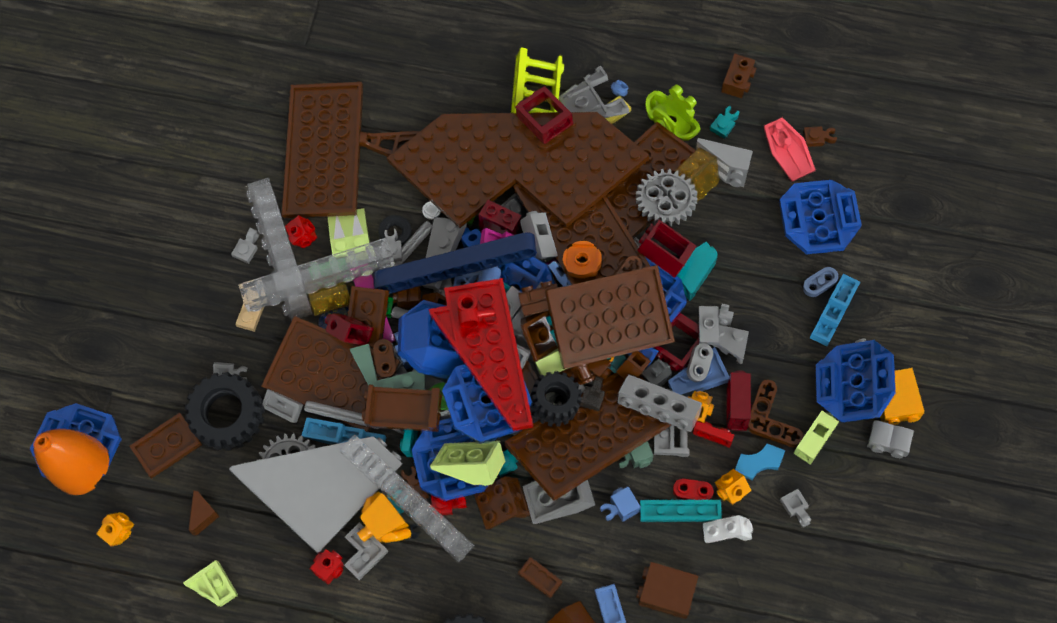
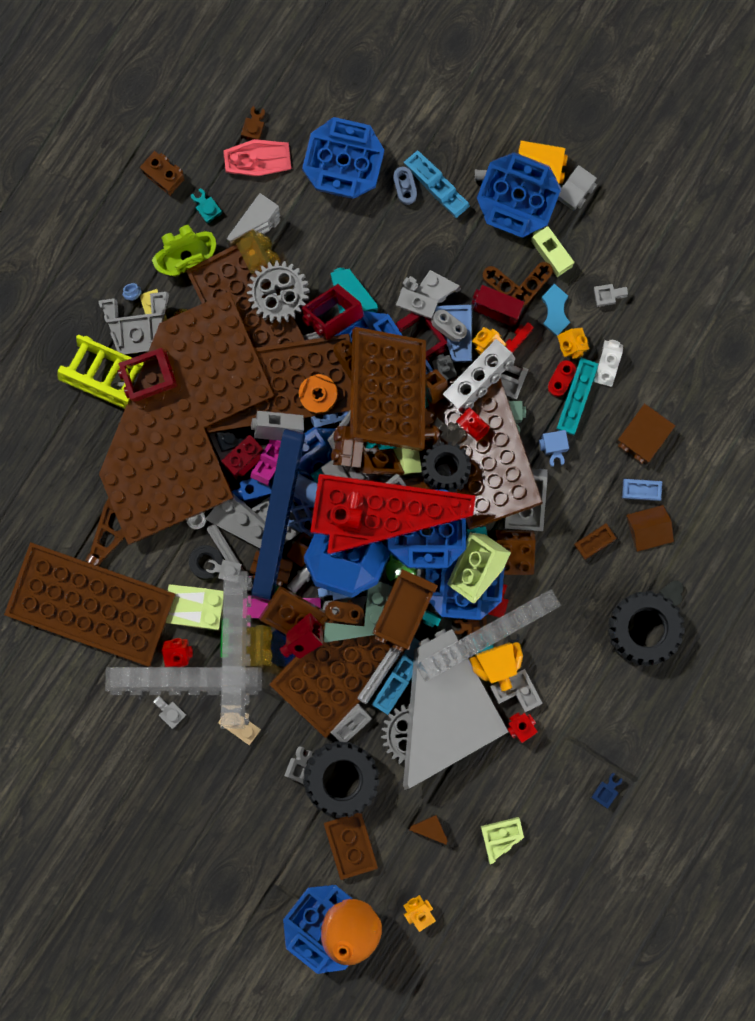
camera: 75 degrees left, 15 degrees up
none -> red piece [456,408,490,441]

